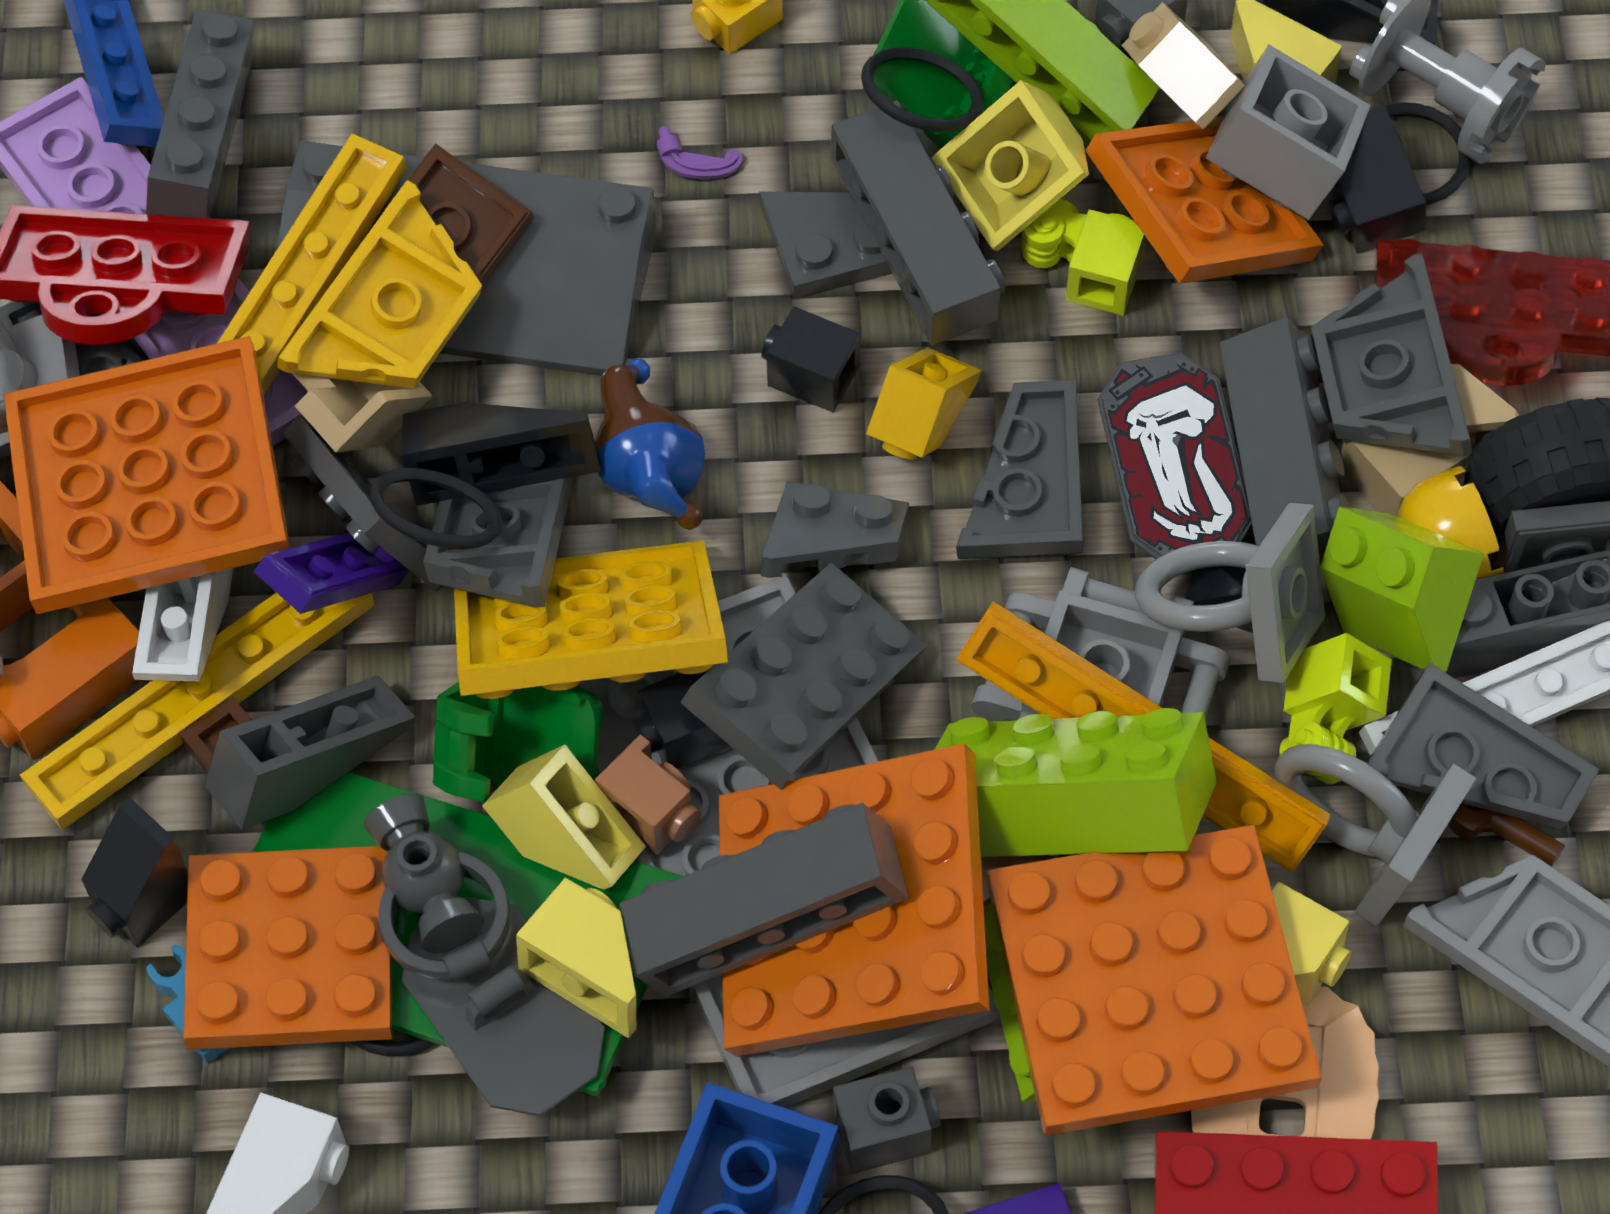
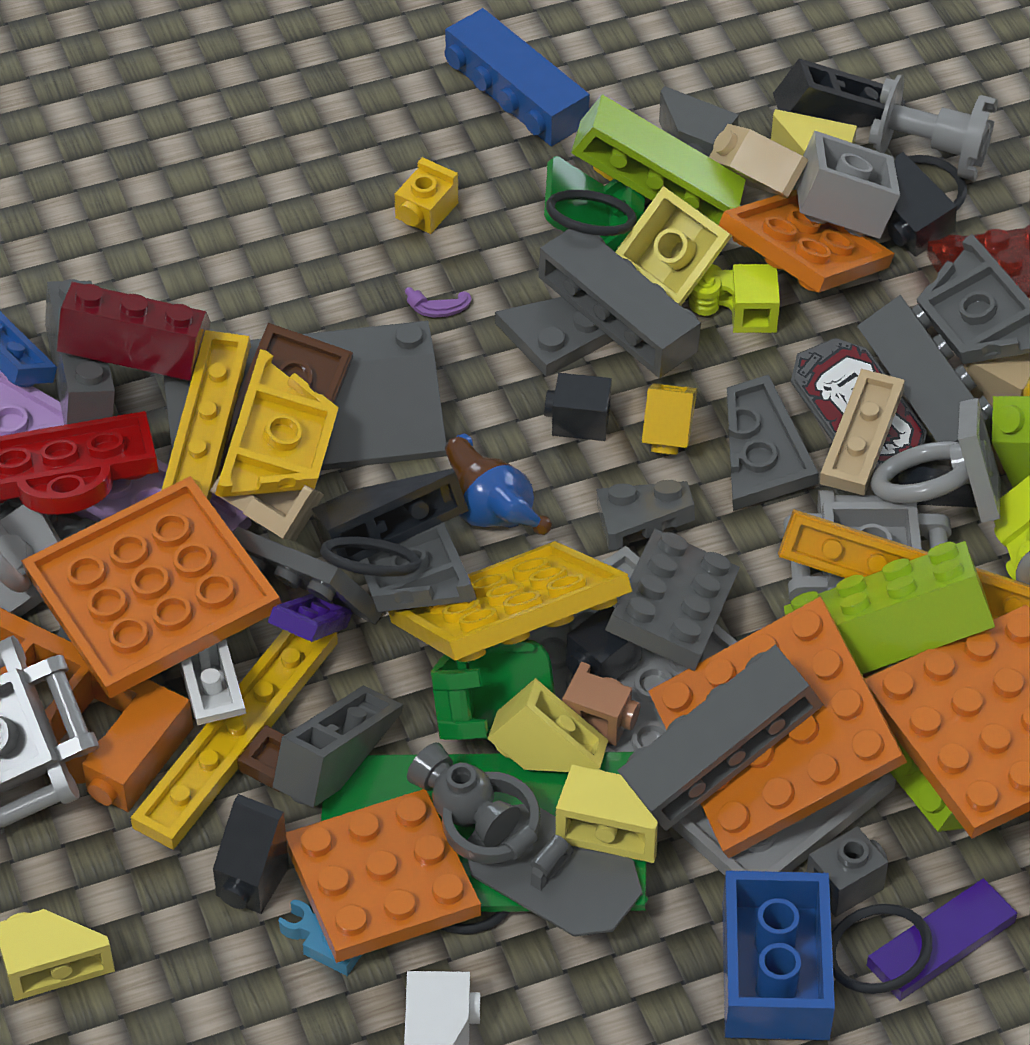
camera: 20 degrees left, 10 degrees down
none -> dark red slope [57,282,211,381]
none -> tan plate [820,369,905,496]

